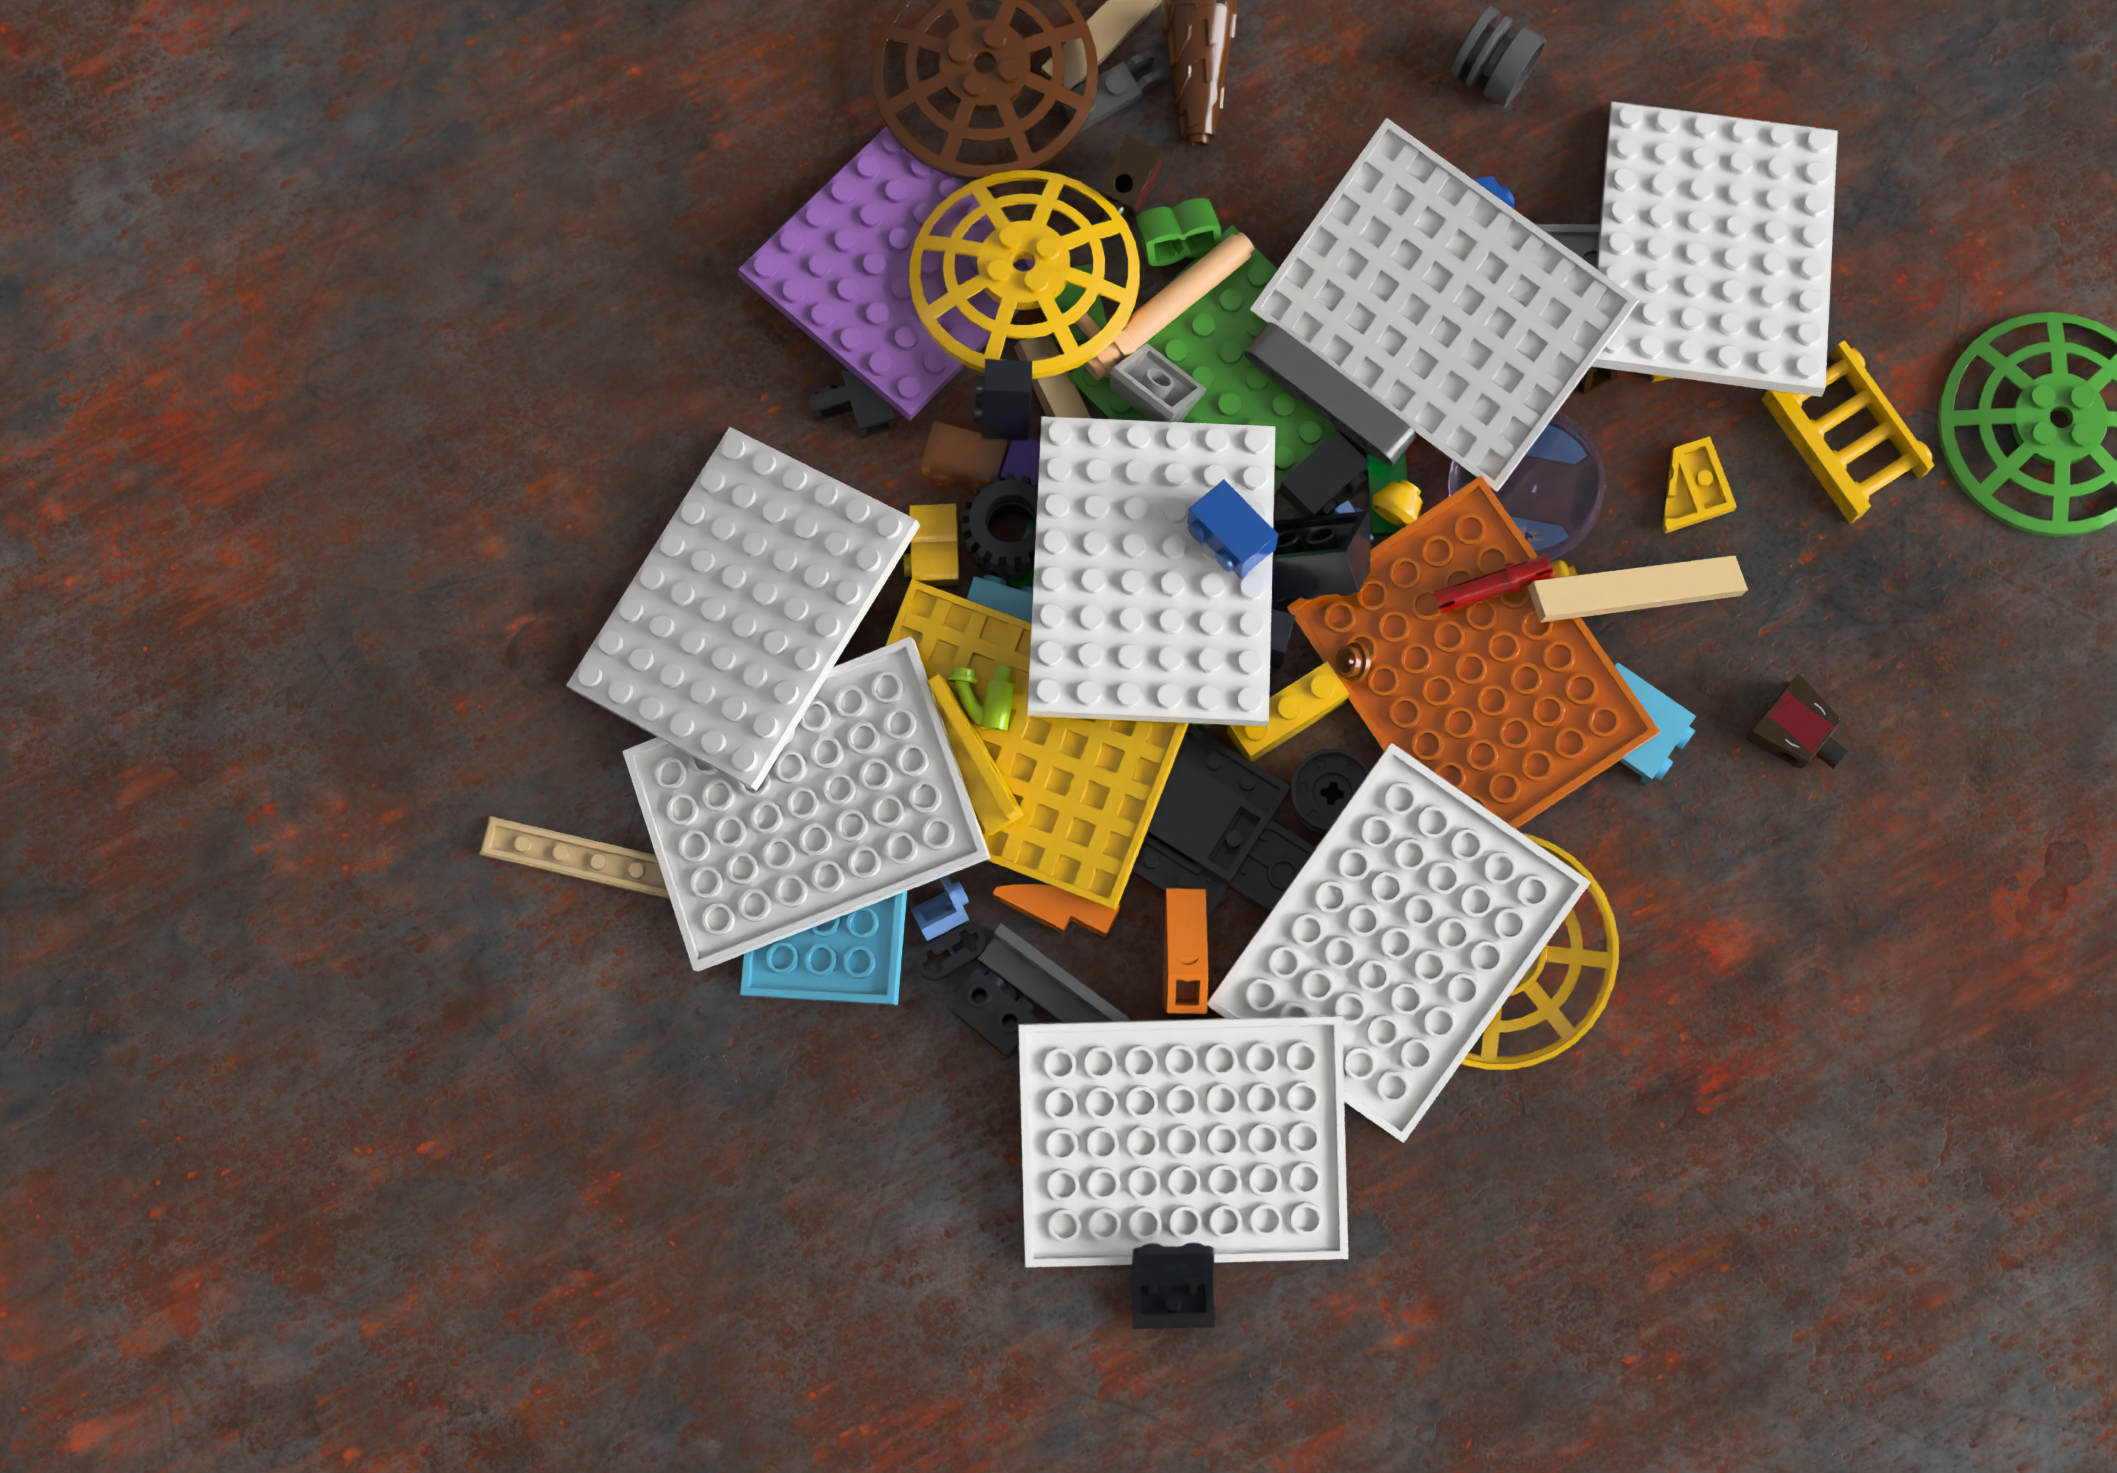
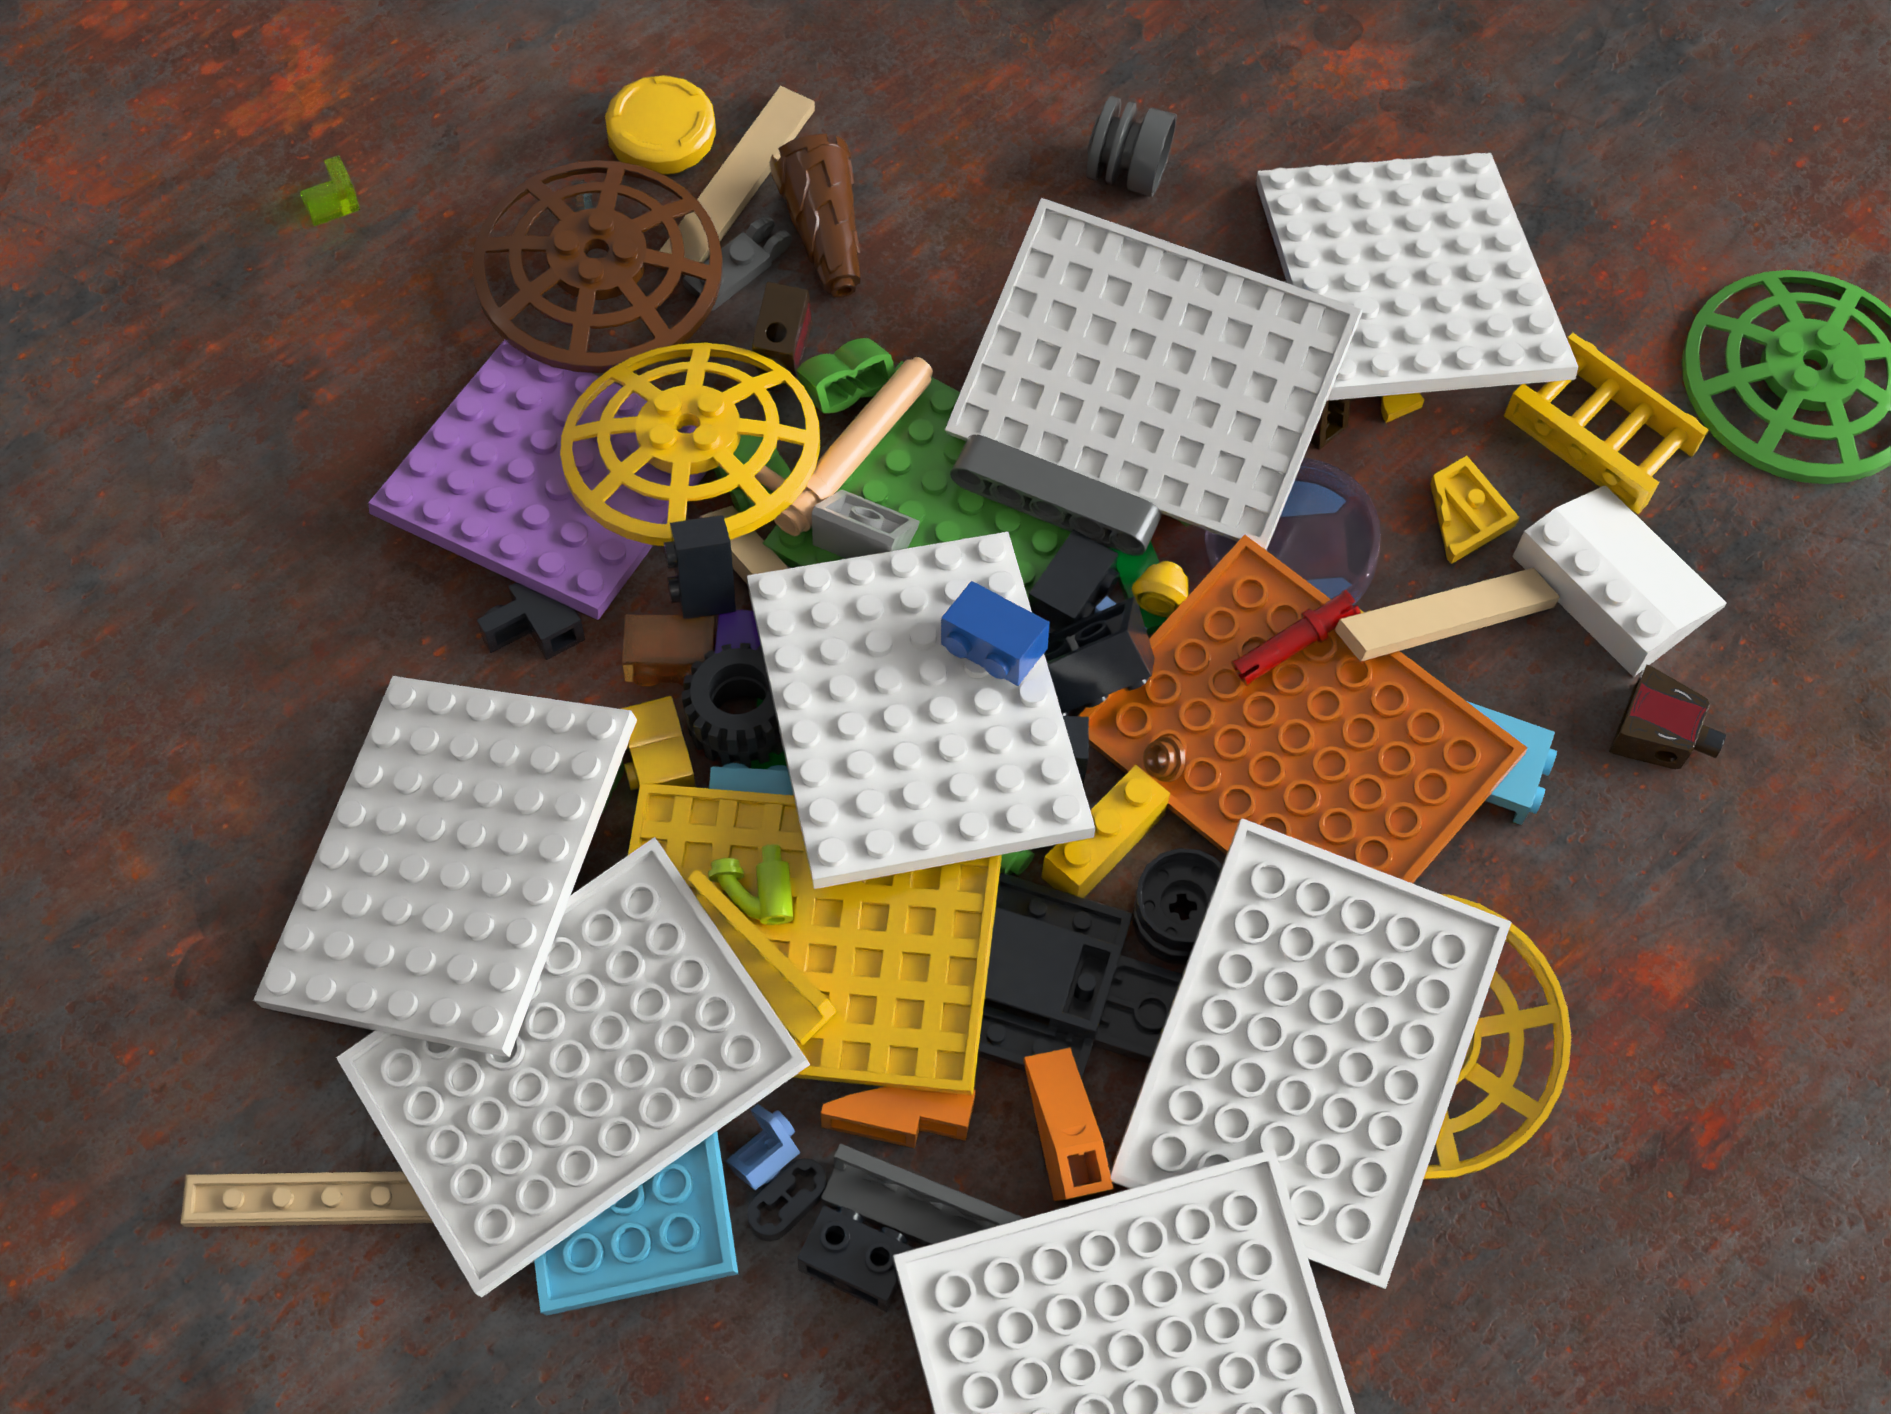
camera: 20 degrees left, 15 degrees down
none -> white slope [1513,486,1727,677]

